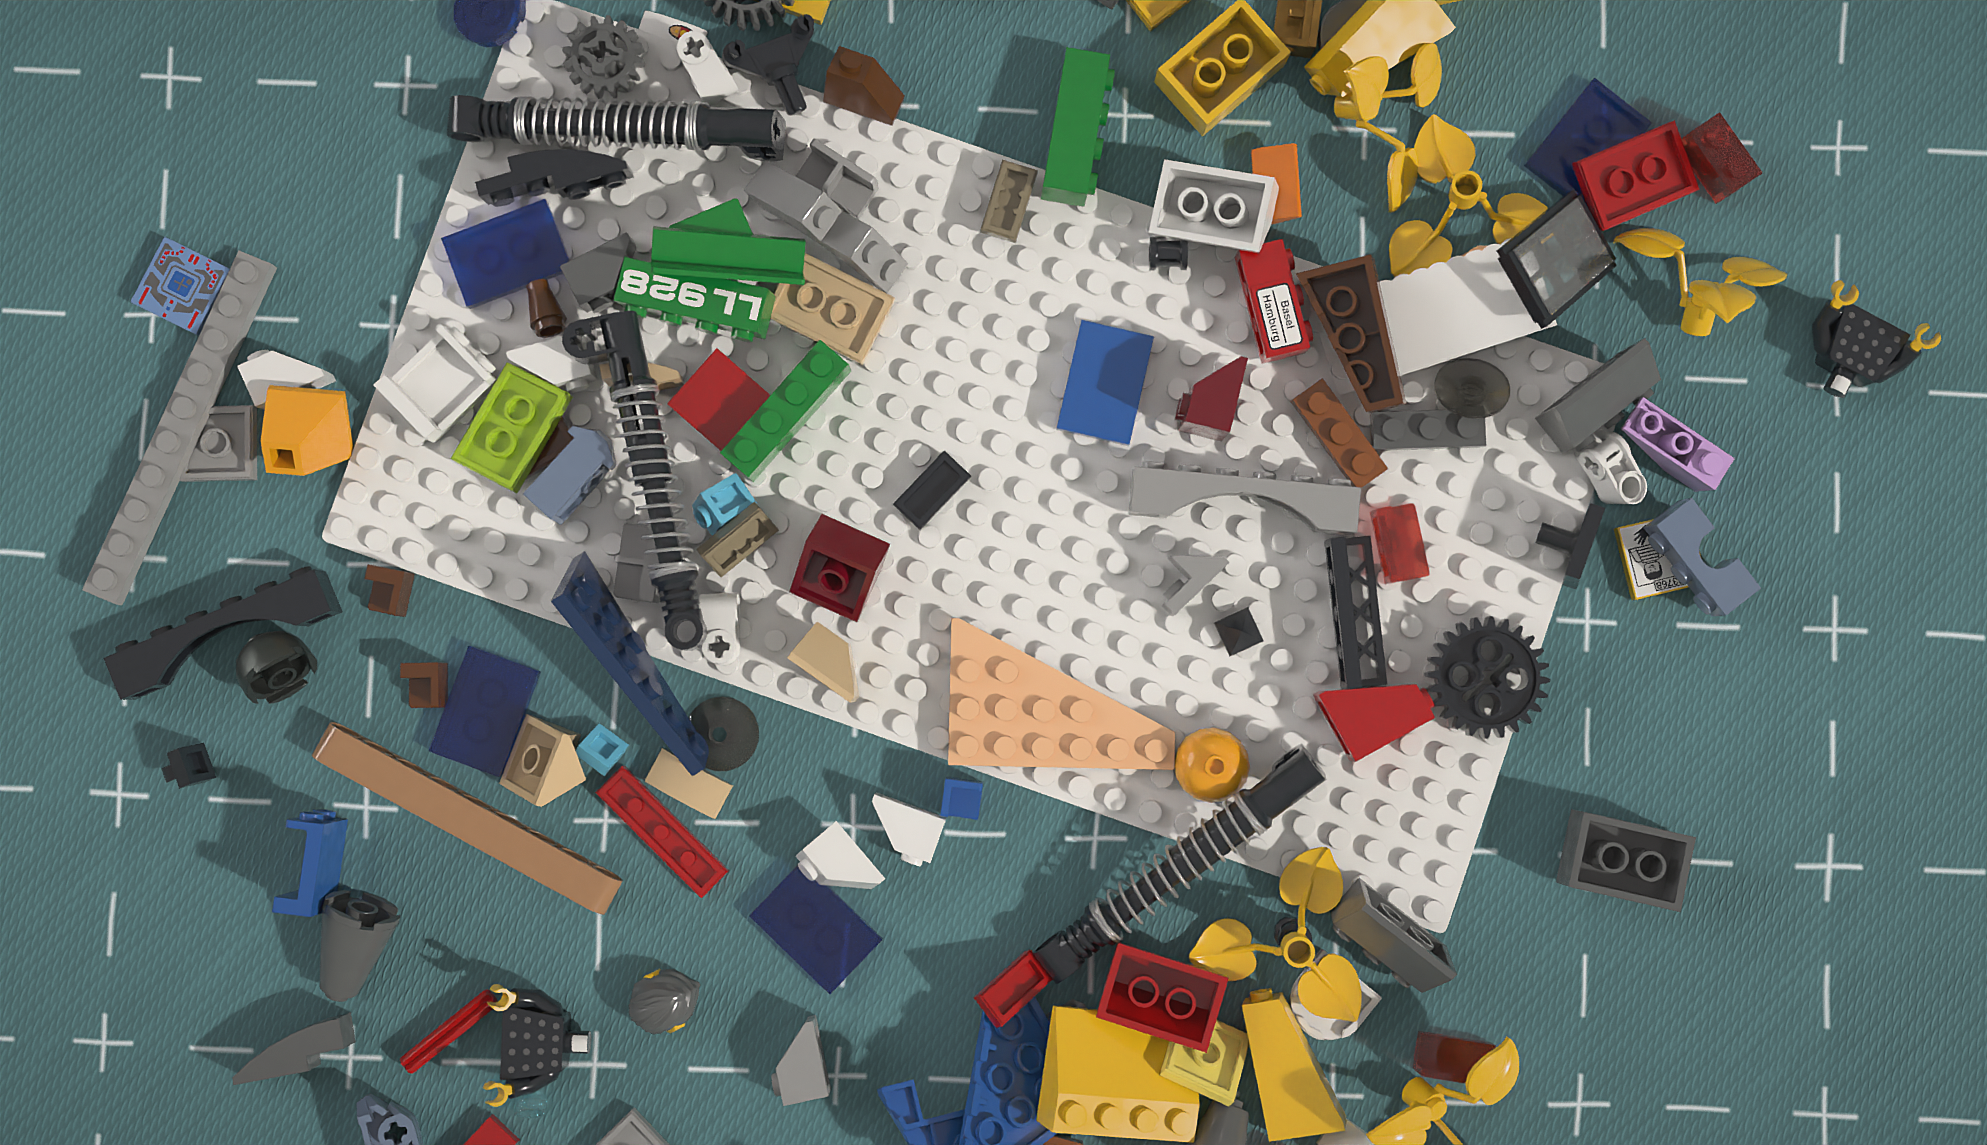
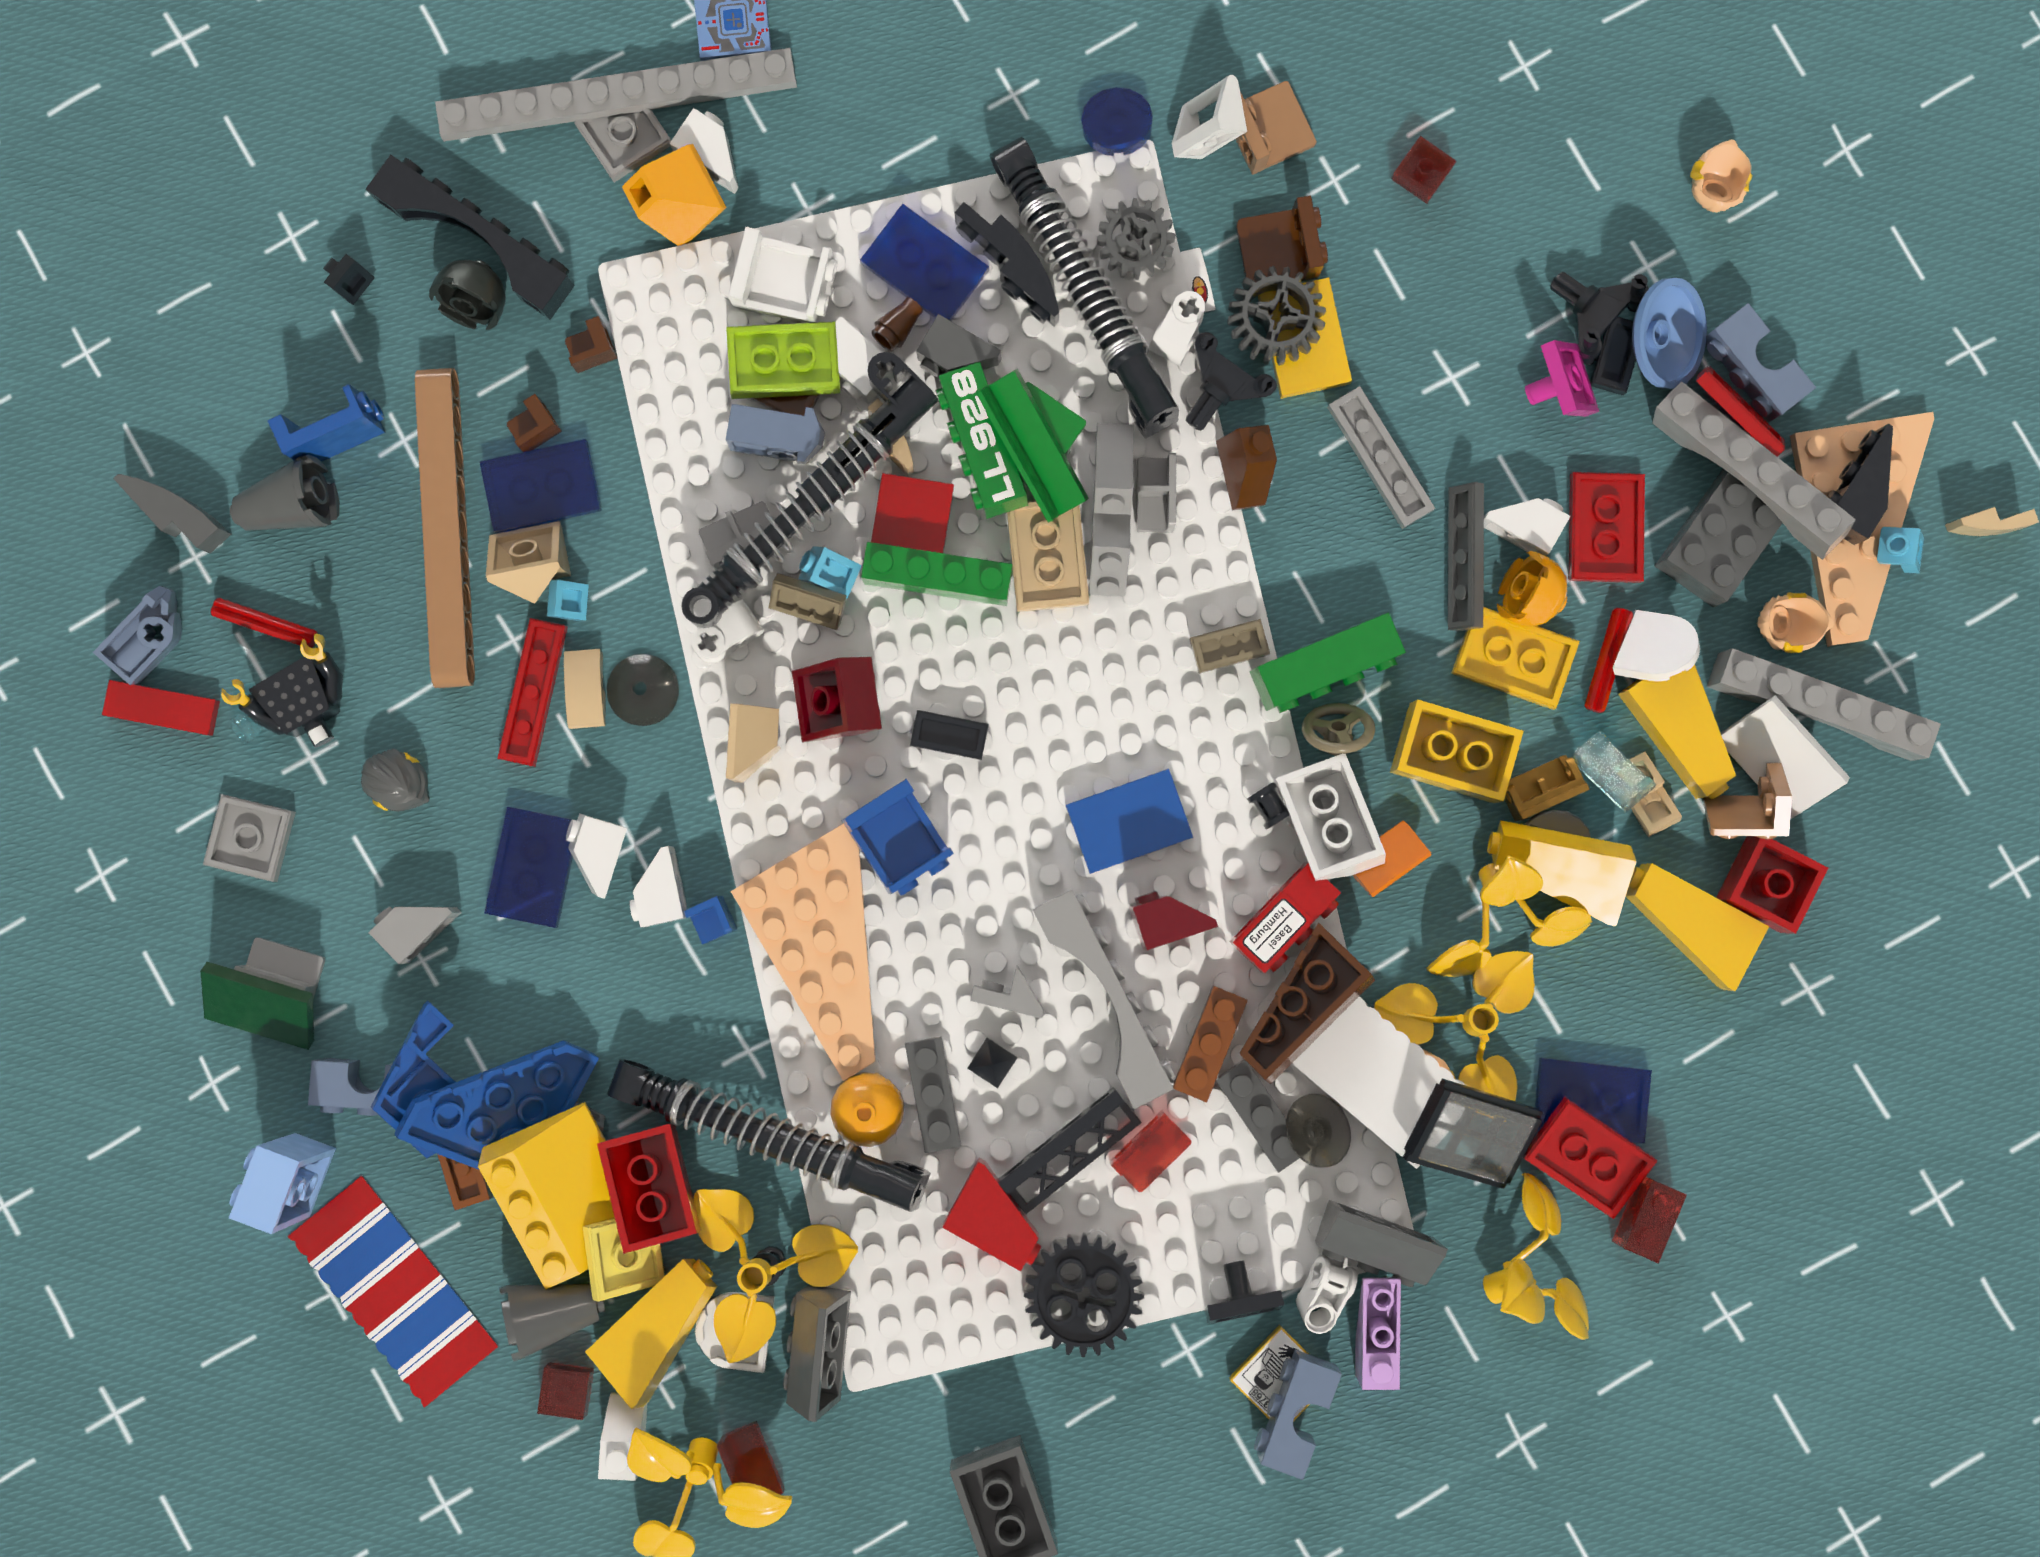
camera: 60 degrees right, 0 degrees up
dark blue wing [551,551,709,776] -> none
red tile [973,949,1053,1028] -> none
black torso [1812,280,1941,398] -> none
none -> blue panel [841,779,954,896]
none -> dark grey plate [905,1036,961,1153]
none -> dark tan piece [1302,703,1375,756]

